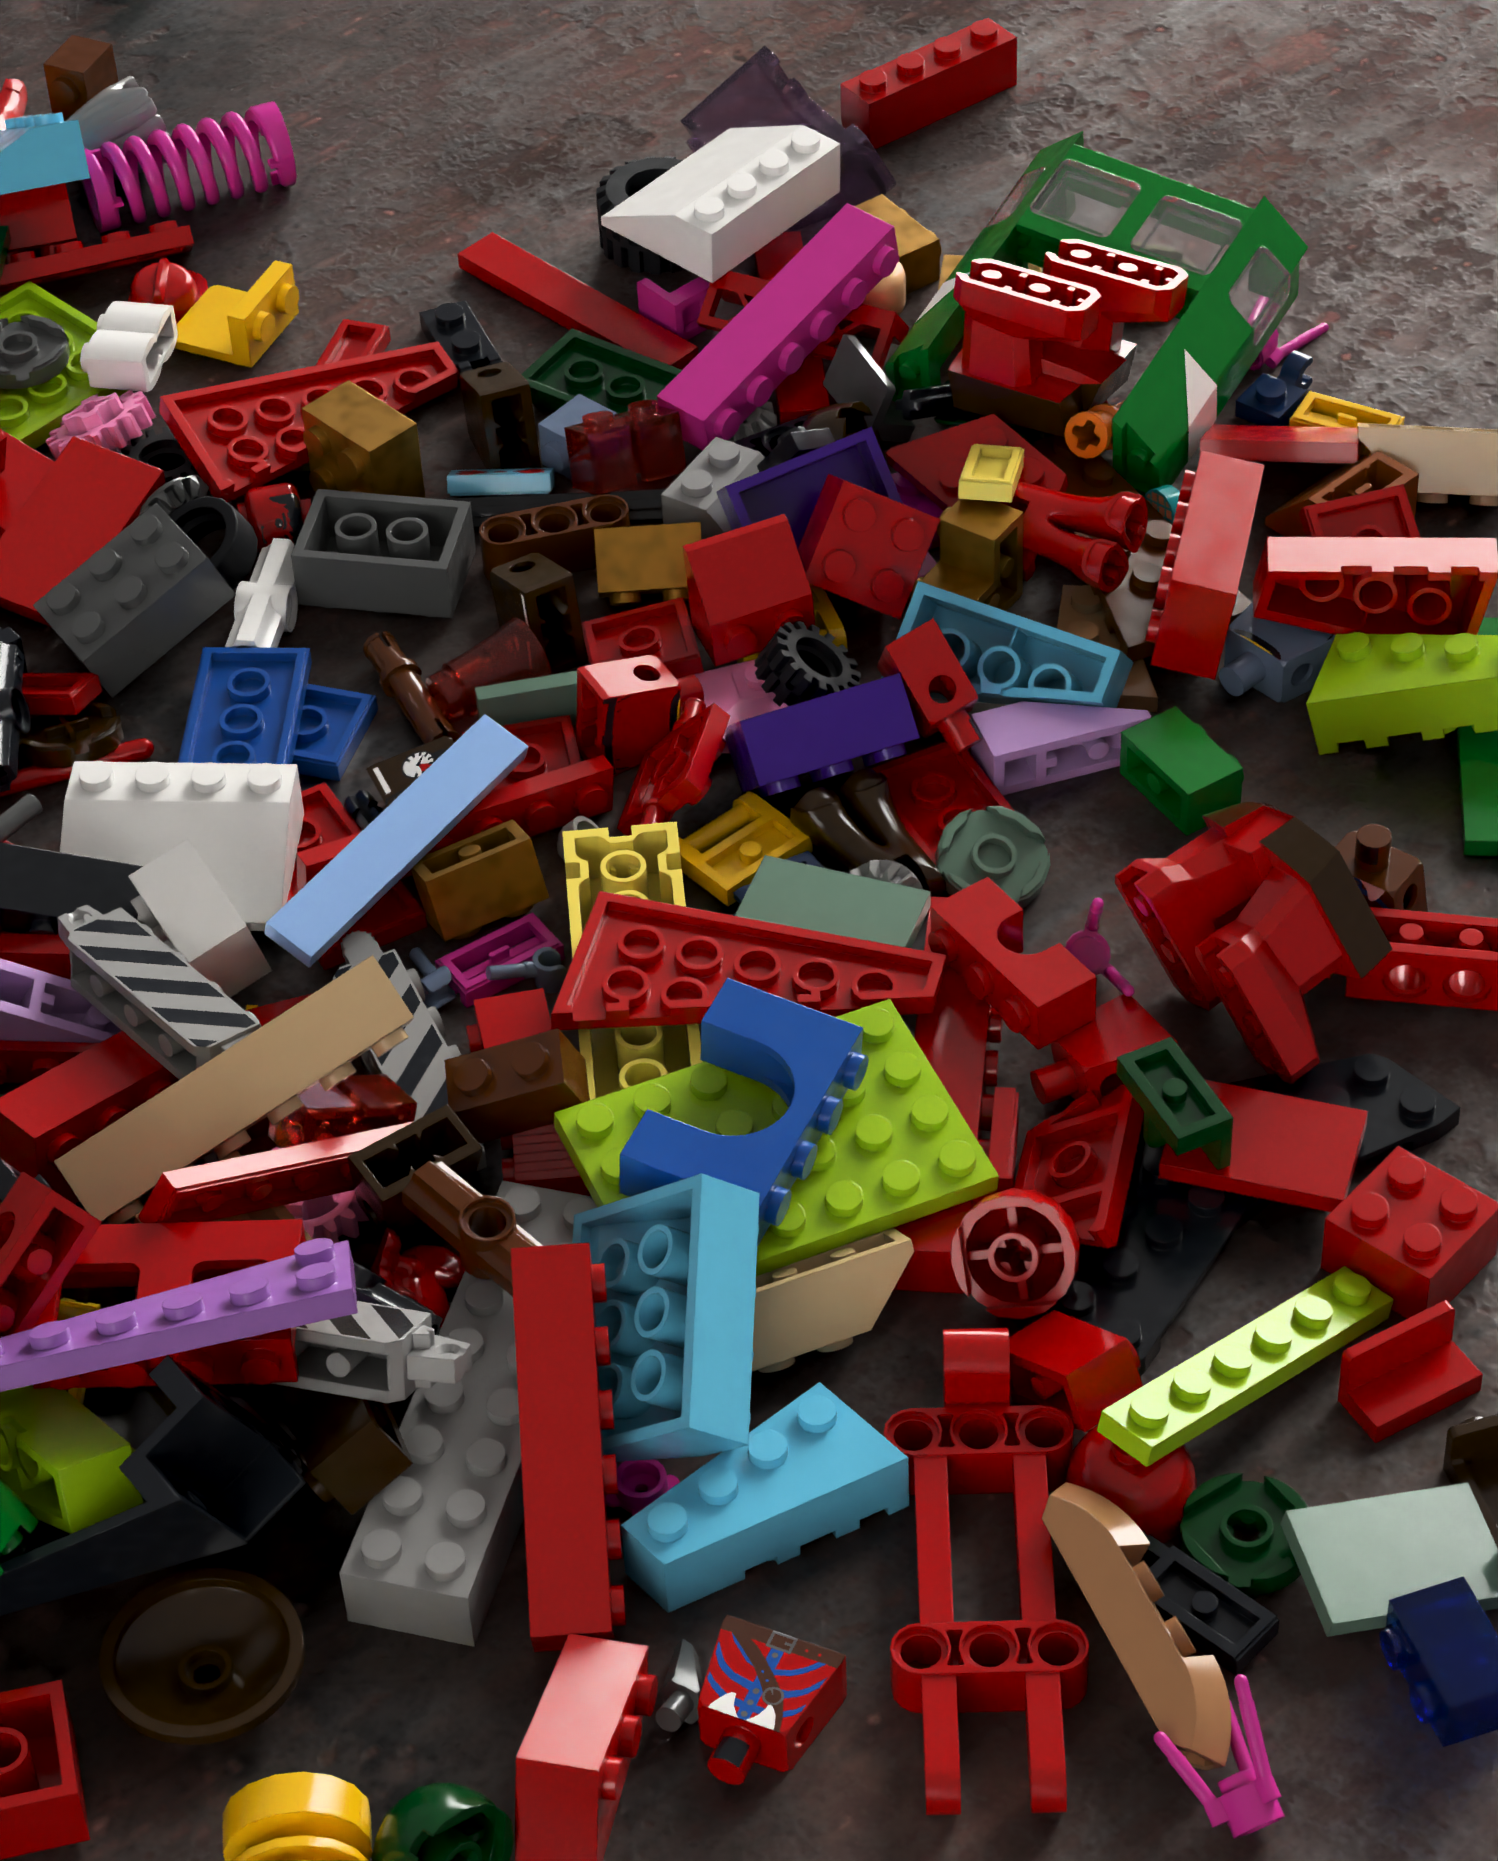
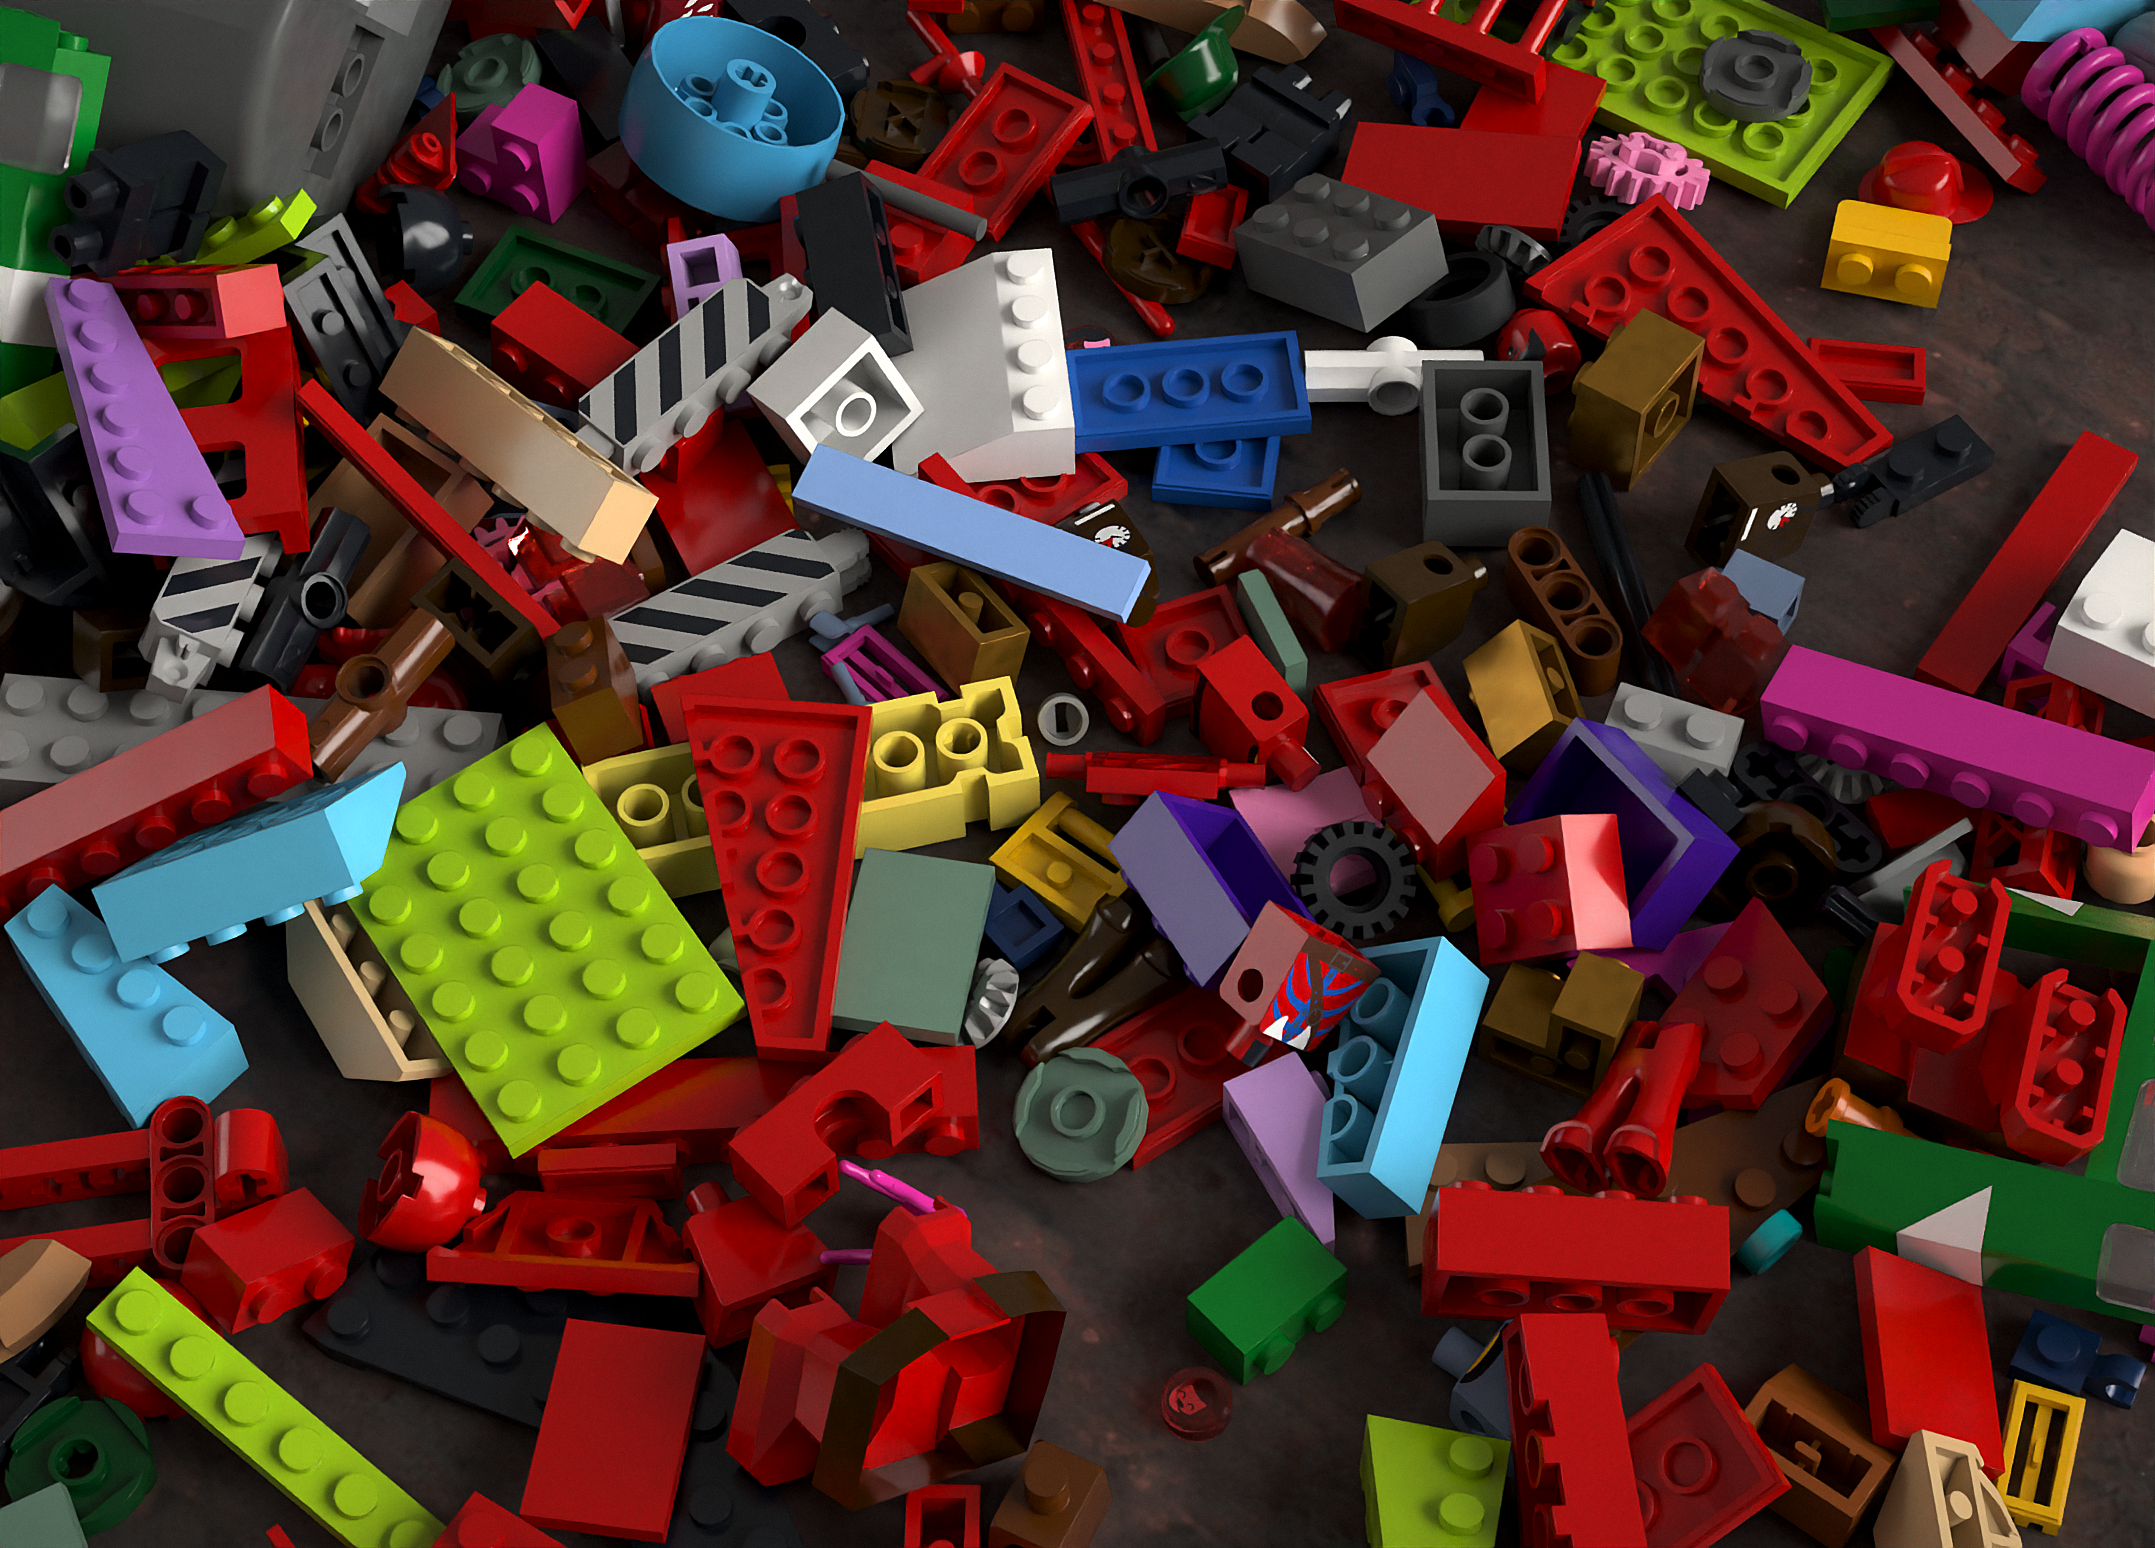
camera: 80 degrees right, 10 degrees up
white brick [80,301,178,392] -> none
medium azure tile [447,468,555,496] -> none
dark green plate [521,329,682,445] -> none
blue arch [620,978,868,1246] -> none
light yellow tile [958,444,1024,503] -> none
dark green panel [1116,1037,1233,1170] -> none

